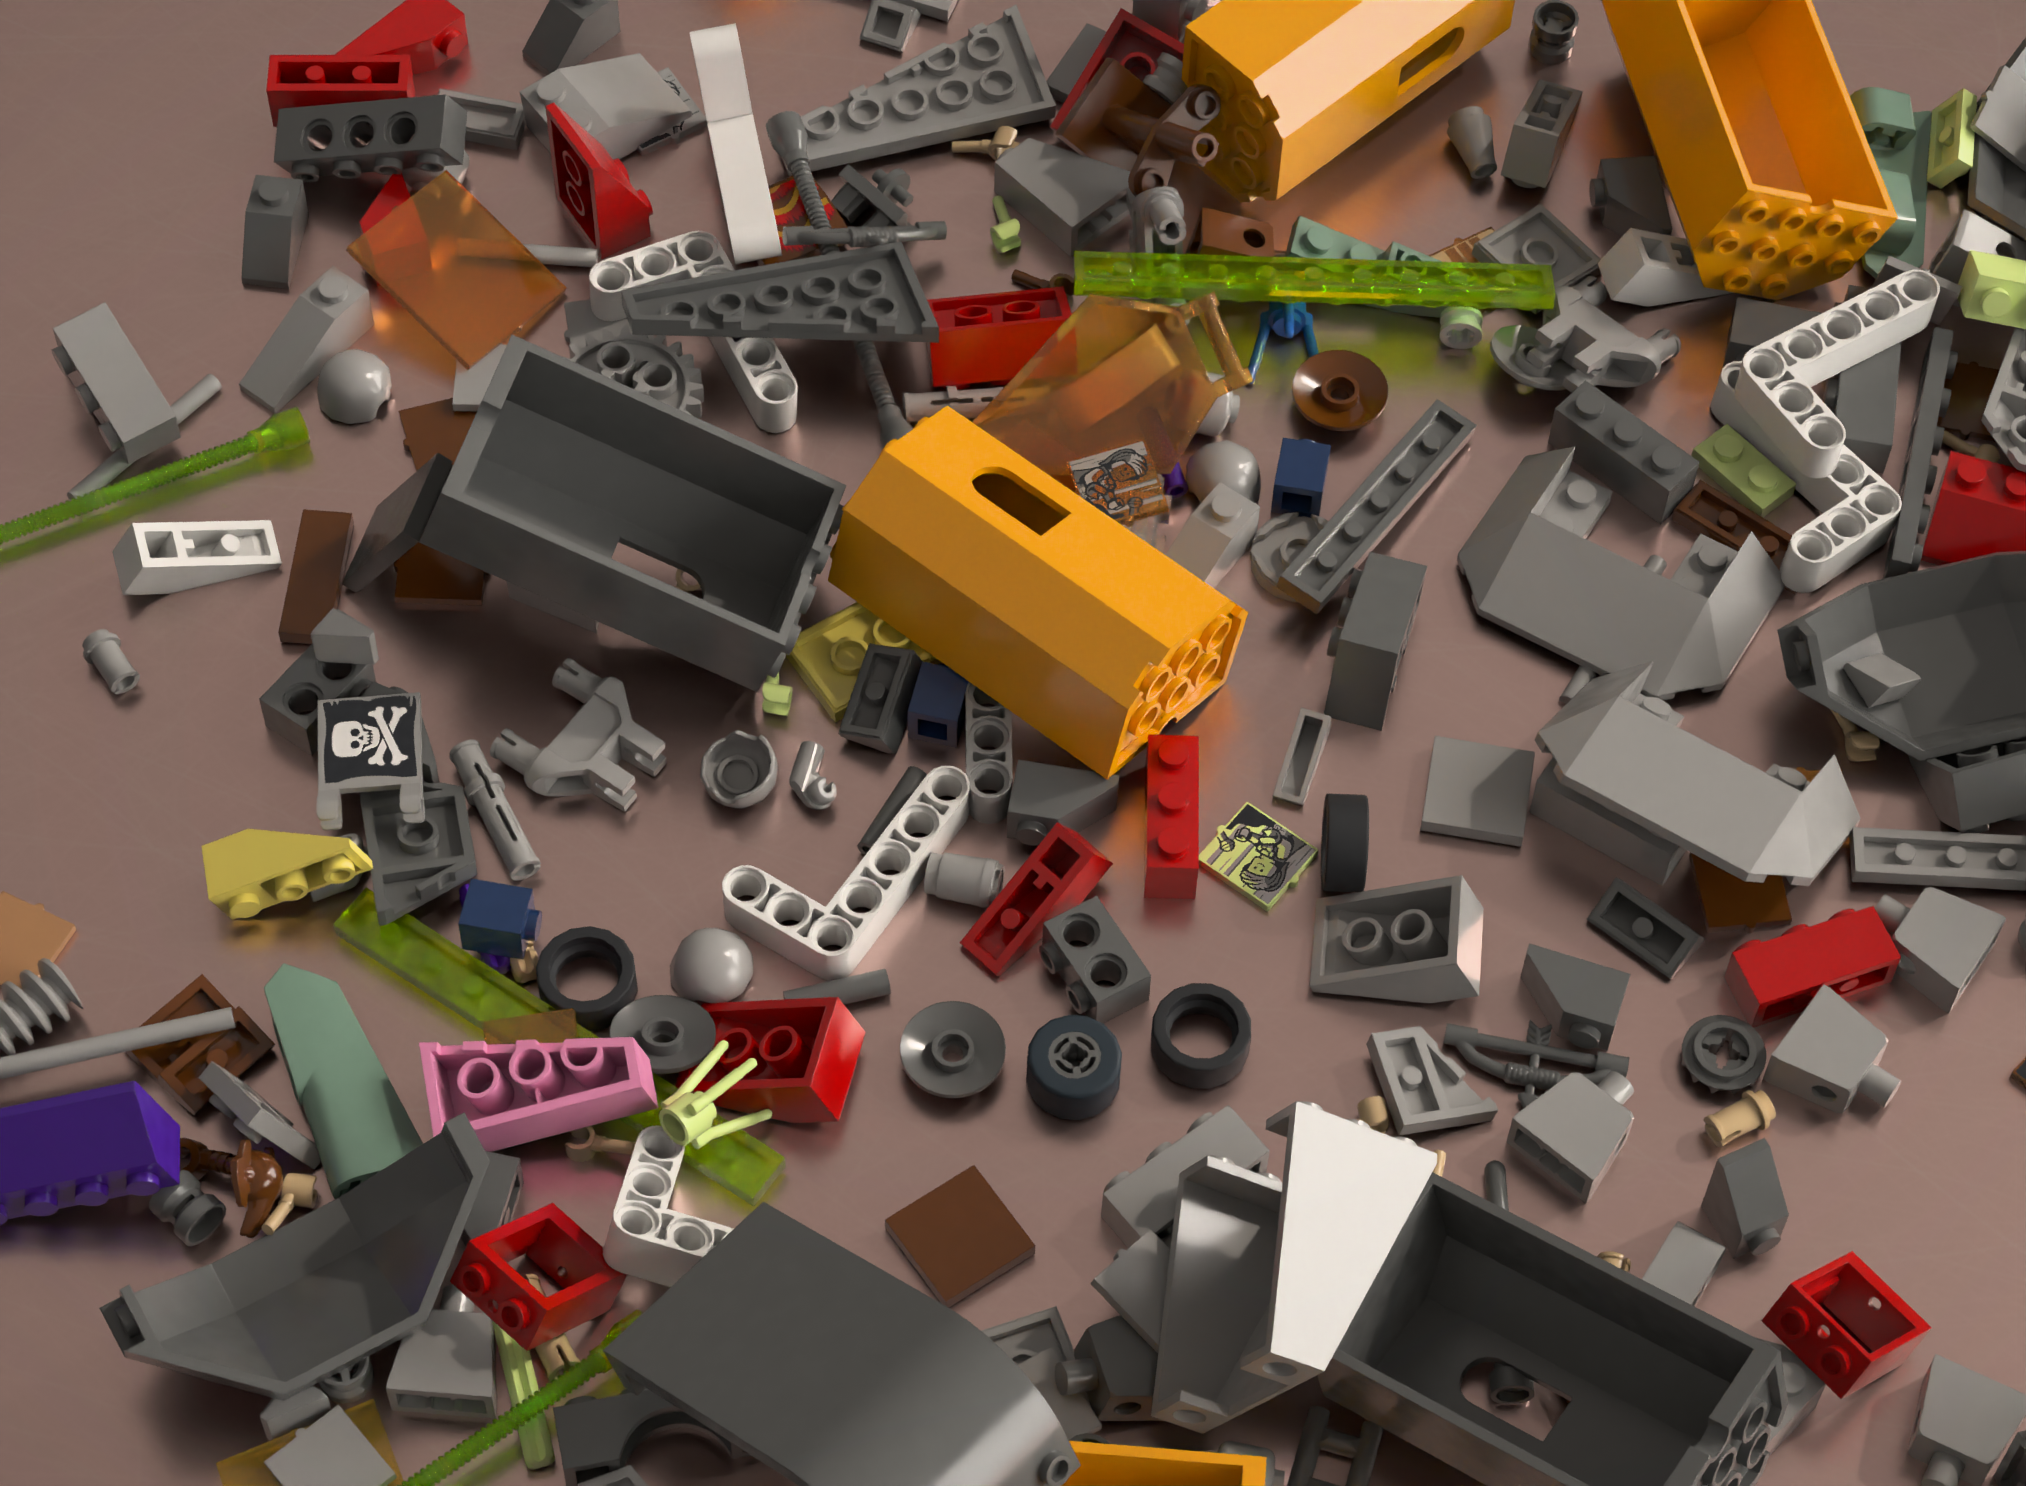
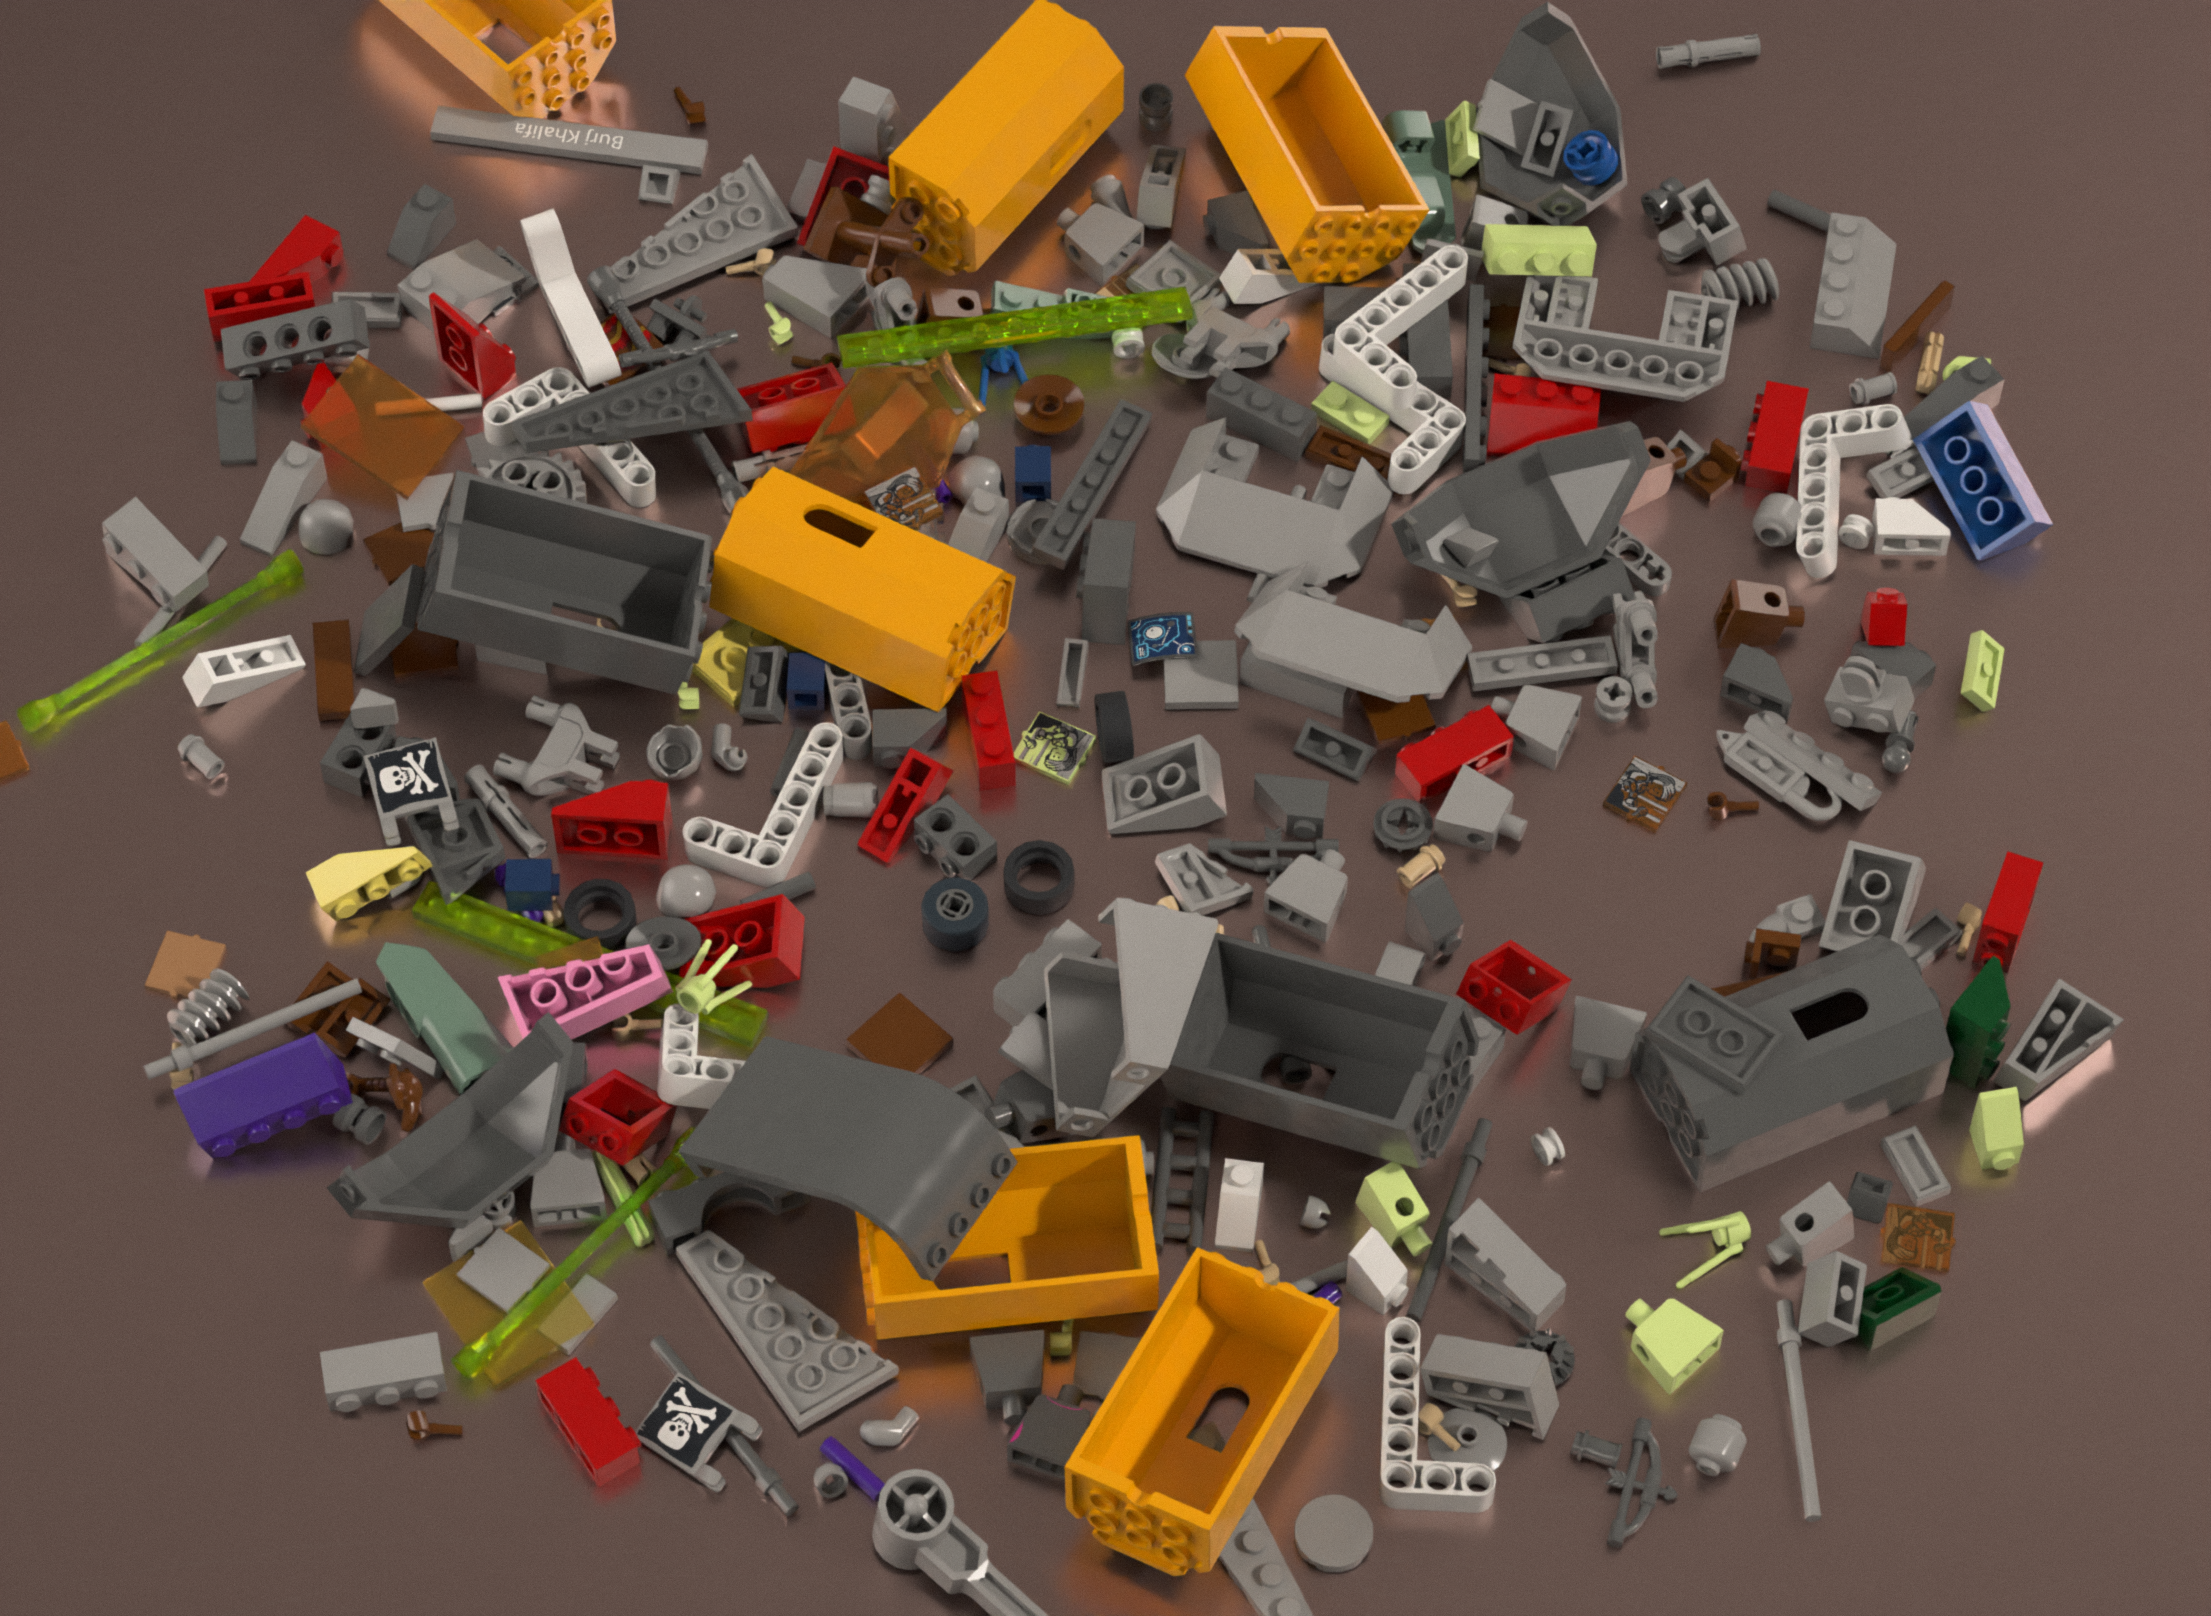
camera: 10 degrees left, 0 degrees up
tan hand [261,1173,318,1235] -> none
dark grey dish [900,1001,1006,1098] -> none
none -> red slope [551,779,673,860]
none -> light grey torso [1057,203,1144,287]
none -> sticker [1128,612,1198,666]

